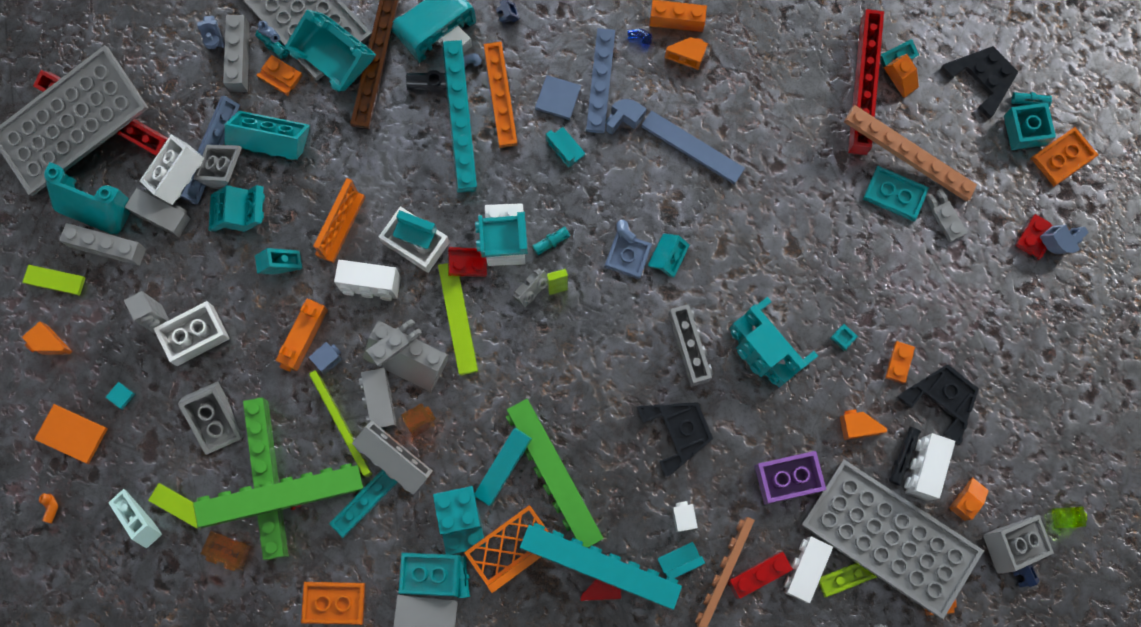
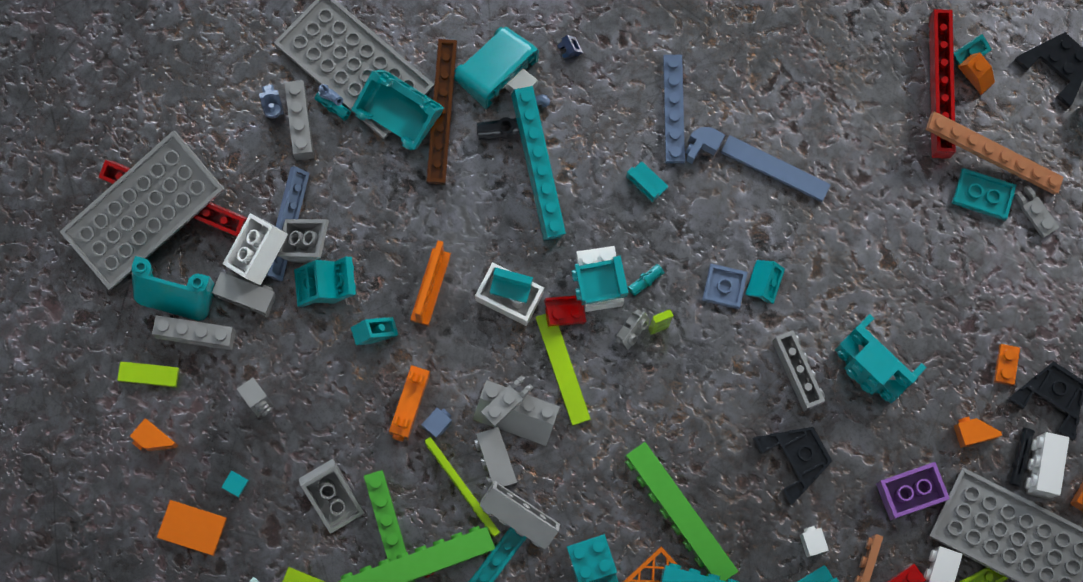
camera: 10 degrees left, 0 degrees up
white brick [153,301,230,366] -> none
teal slope [225,111,310,160] -> none
orange plate [256,55,303,96] -> none
white brick [334,260,401,301] -> none
clear orange brick [401,403,436,437] -> none
teal tile [474,428,532,506] -> none
orange plate [484,41,518,148] -> none
sand blue tile [535,75,581,120] -> none
sand blue arm [616,220,636,244] -> none
clear blue arm [627,28,653,45] -> none
orange brick [649,0,707,32] -> none
orange slope [665,37,708,70] -> none
teal tile [830,324,858,351] -> none

